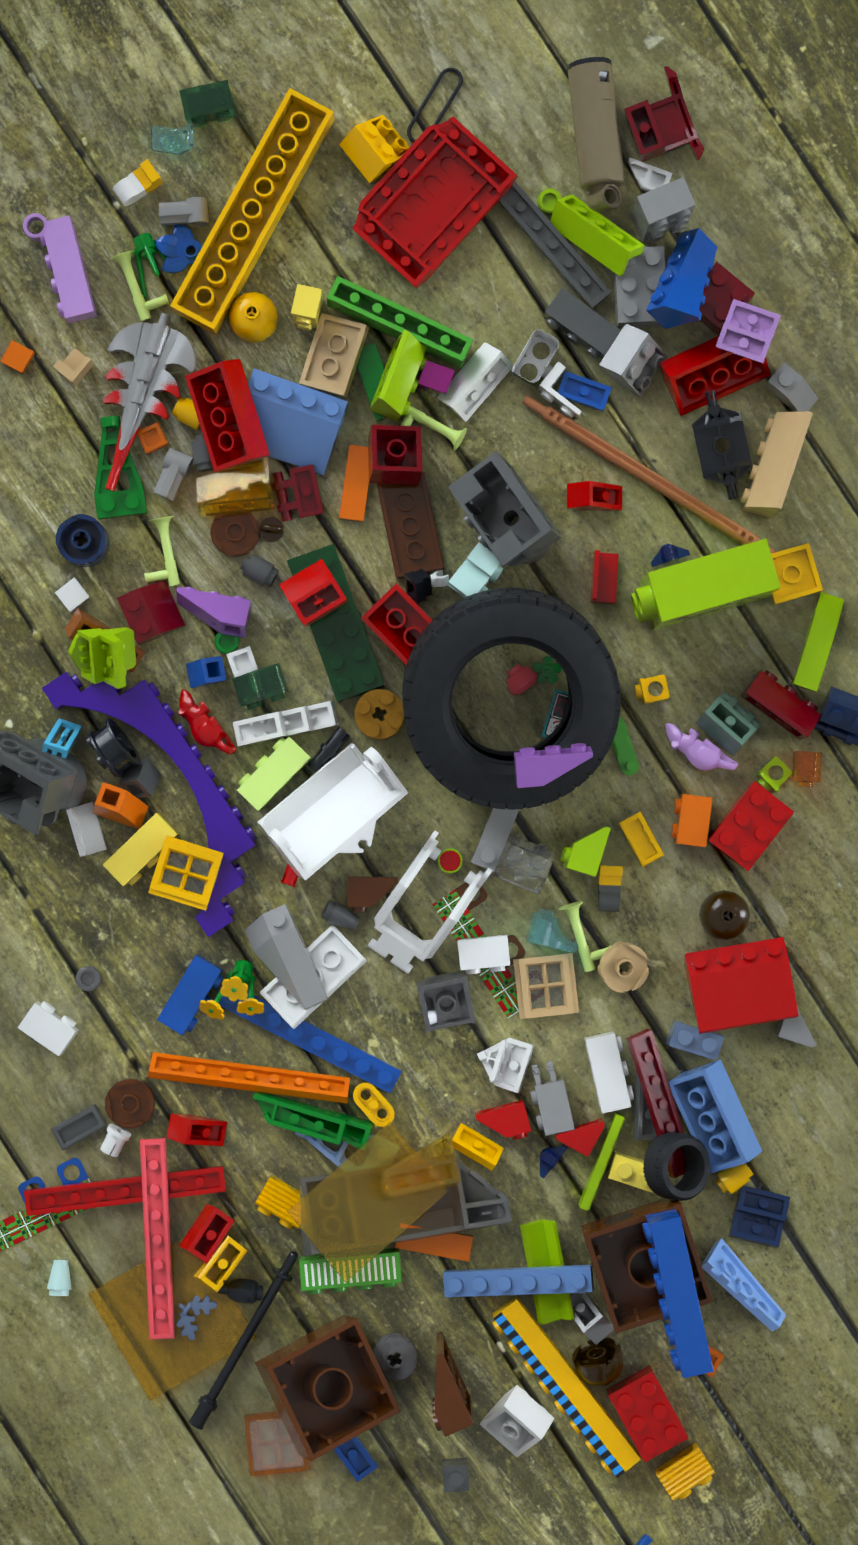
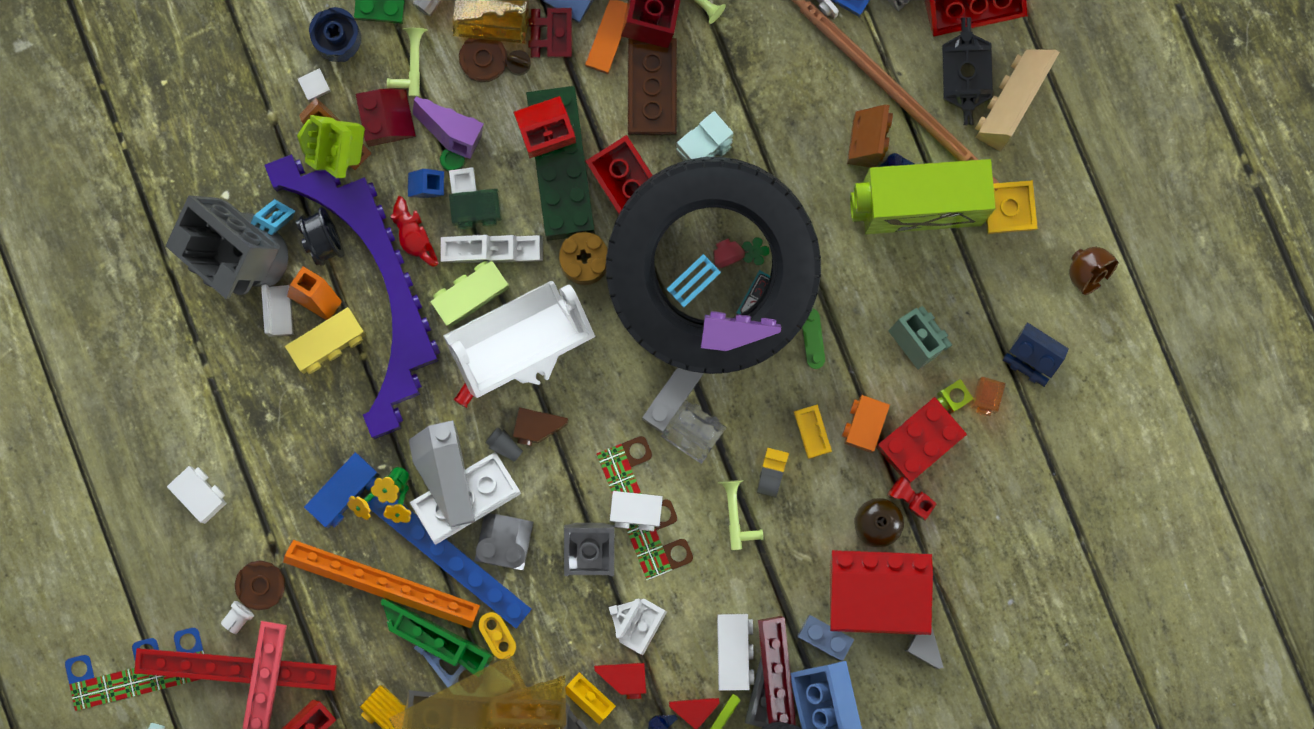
camera: 10 degrees right, 5 degrees down
dark grey tile [51,1104,107,1151] -> none
flat silver tile [76,966,102,991] -> none
dark grey panel [118,758,161,799] -> none
yellow piece [148,835,224,911] -> none
red slope [166,1113,228,1146] -> none
dark grey brick [240,554,279,587] -> none
black pin [307,726,351,772] -> none
white piece [367,830,493,974] -> none
black piece [404,569,449,603] -> none
red tile [438,848,463,873] -> none
dark grey brick [448,451,561,567] -> none
tan piece [513,953,579,1019] -> none
clear light blue arch [526,908,578,954] -> none
light grey hinge [530,1061,575,1136] -> none
lime slope [560,827,611,877] -> none
red slope [567,481,622,511] -> none
red panel [590,550,619,604] -> none
tan plate [598,941,649,993] -> none
yellow bracket [634,674,670,705] -> none
lavender animal [665,723,738,771] -> none
dark red slope [740,670,821,740] -> none
light grey slope [764,362,818,412] -> none
lime slope [792,592,845,692] -> none
none -> flat silver slope [475,513,533,571]
none -> medium azure tile [667,254,721,307]
none -> dark orange slope [847,104,893,168]
none -> red leg [887,477,937,521]

